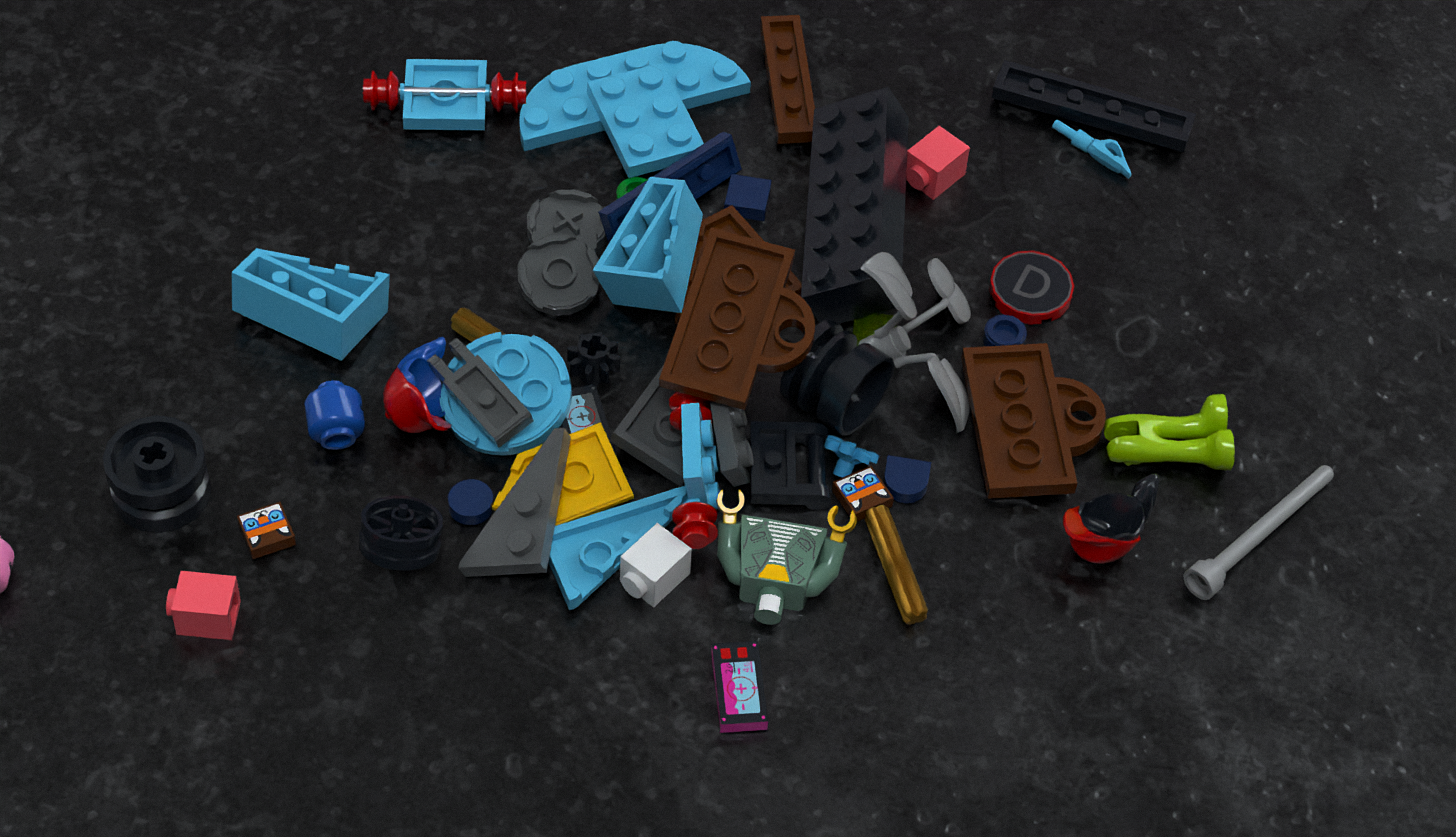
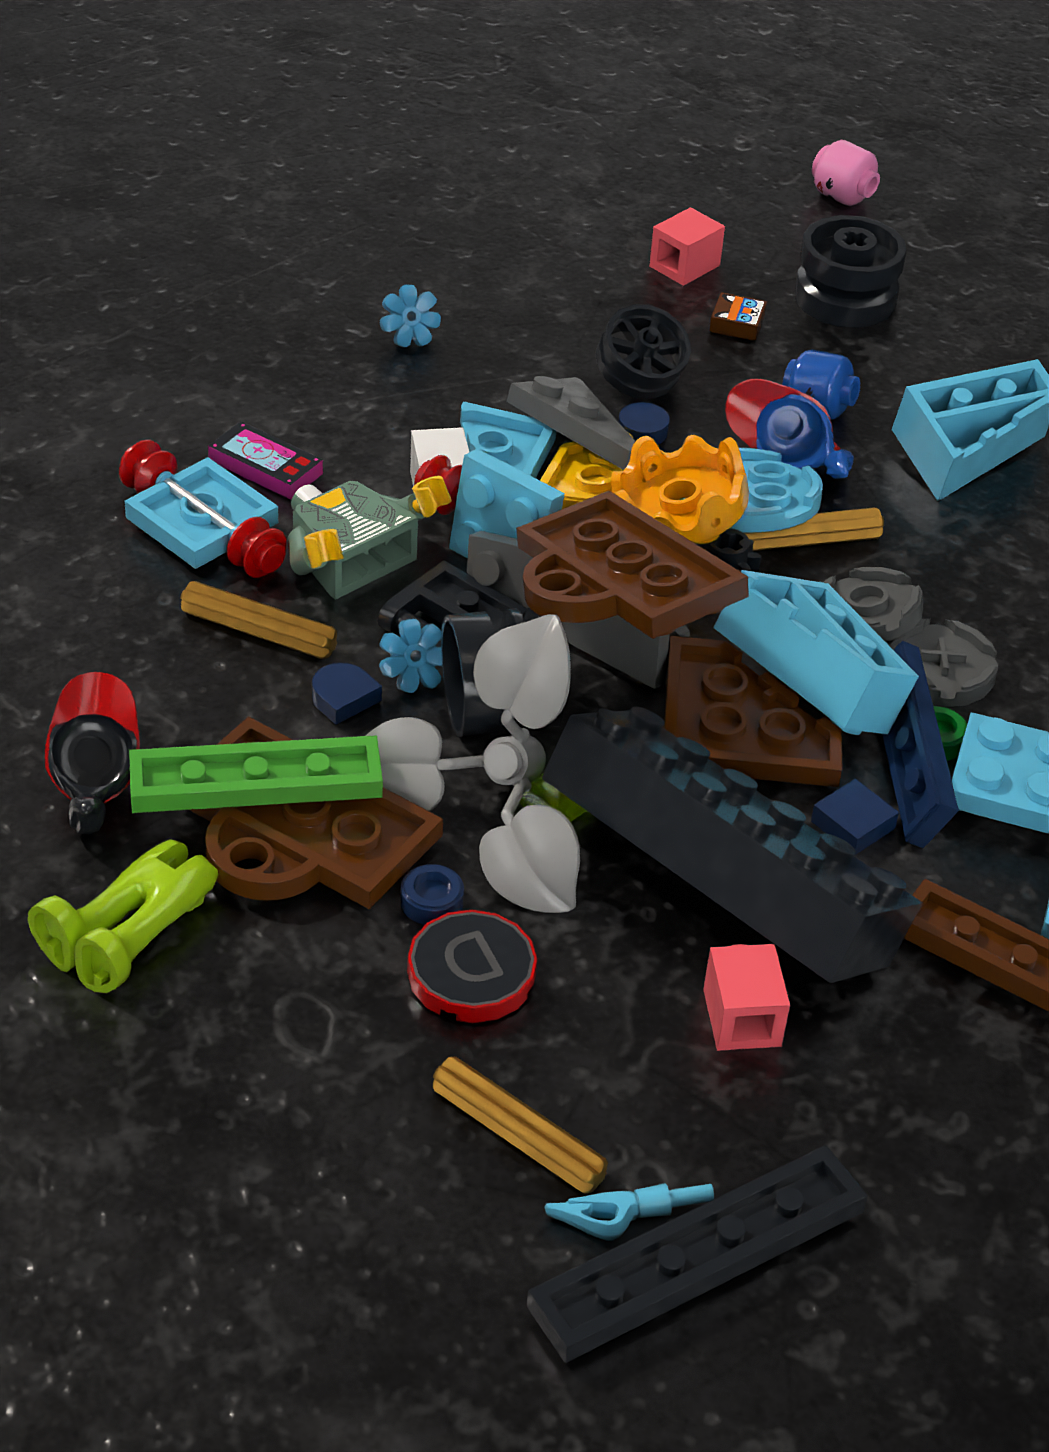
camera: 130 degrees right, 10 degrees down
dark grey hinge [427,338,534,448] -> none
tile [832,466,894,522] -> none
none -> medium azure plate [119,440,287,578]
none -> bright green plate [129,735,383,813]
none -> dark azure plant [380,285,441,347]
none -> pearl gold axle [432,1056,608,1194]
none -> light orange plate [611,435,749,544]

